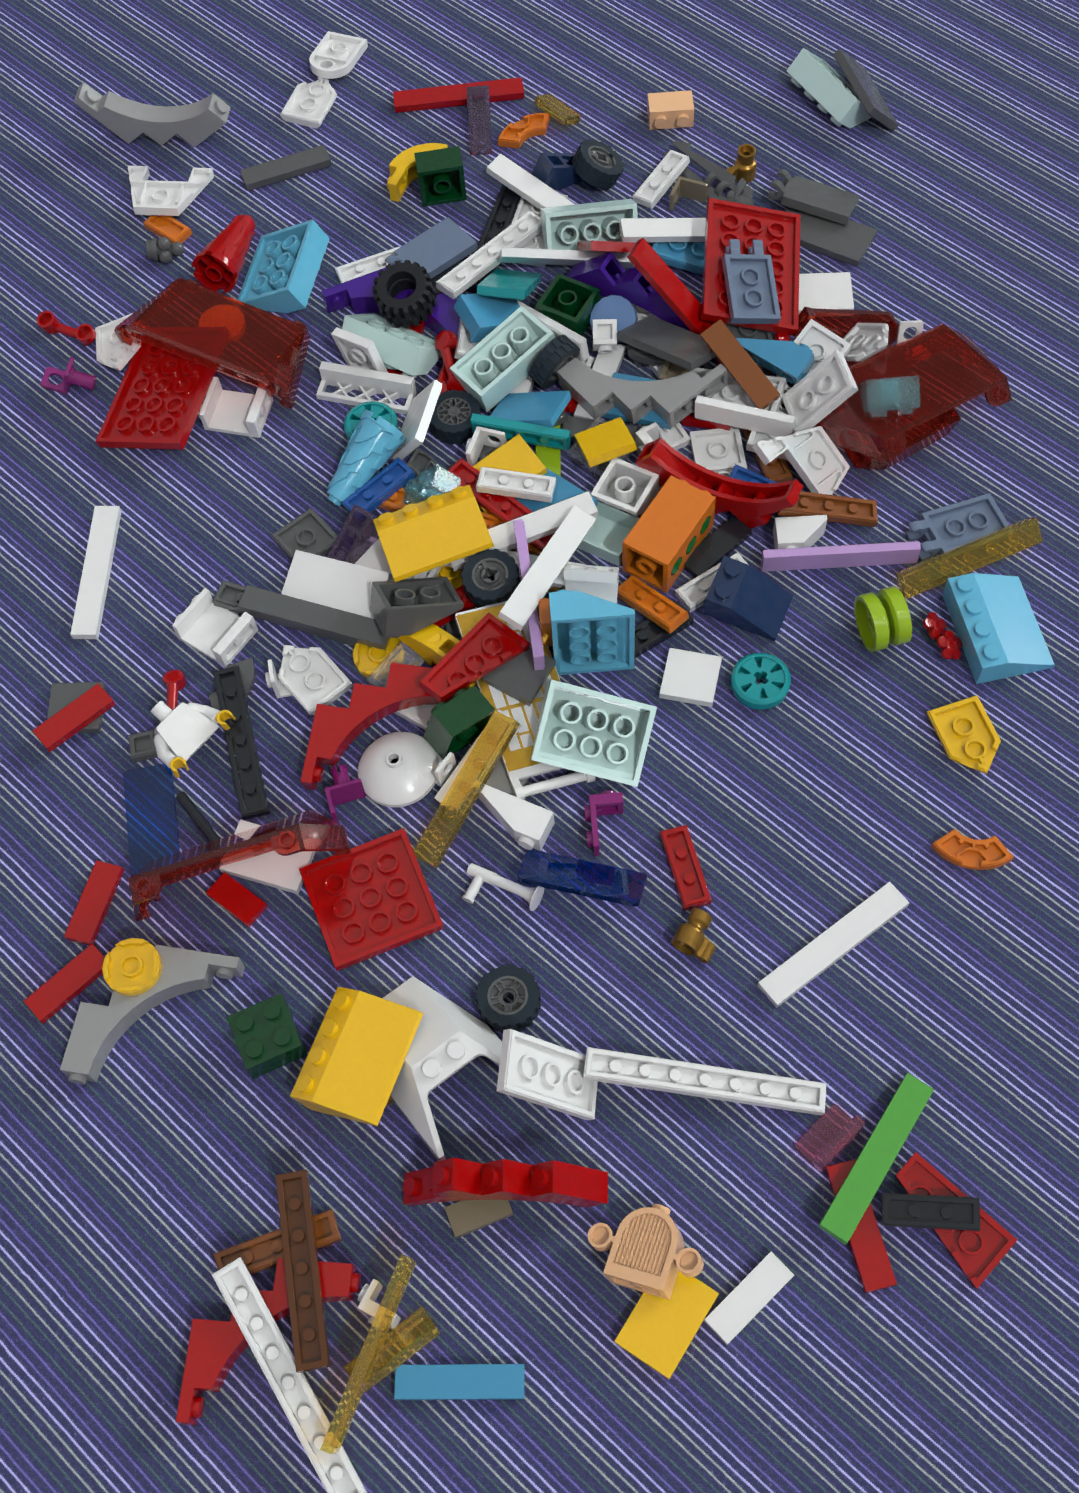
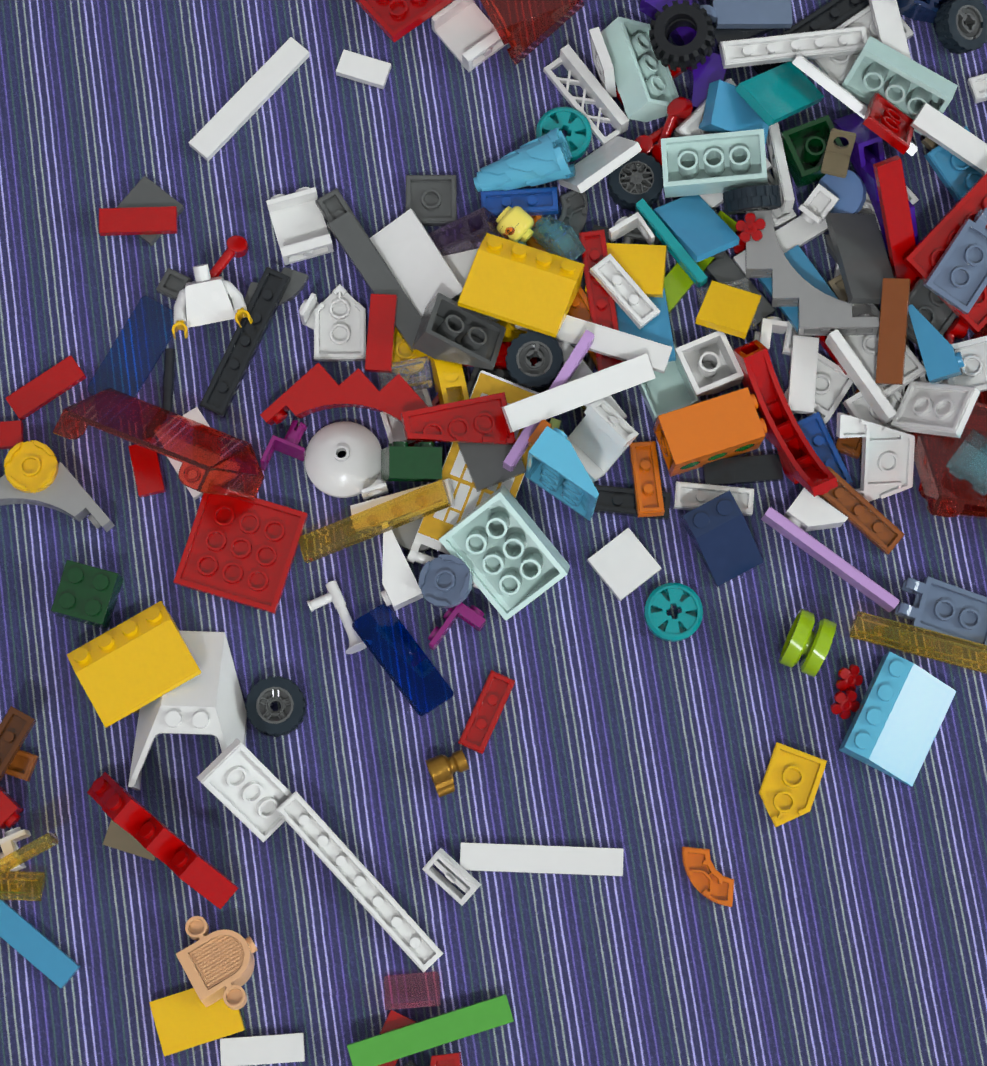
camera: 30 degrees right, 15 degrees up
none -> white tile [336,49,391,90]
none -> red tile [365,294,398,373]
none -> sand blue tile [418,554,473,608]
none -> white tile [422,848,481,906]
none -> light yellow head [496,206,534,243]
none -> red plant [736,213,766,242]
none -> white tile [787,335,819,415]
none -> dark tan bracket [821,128,856,178]

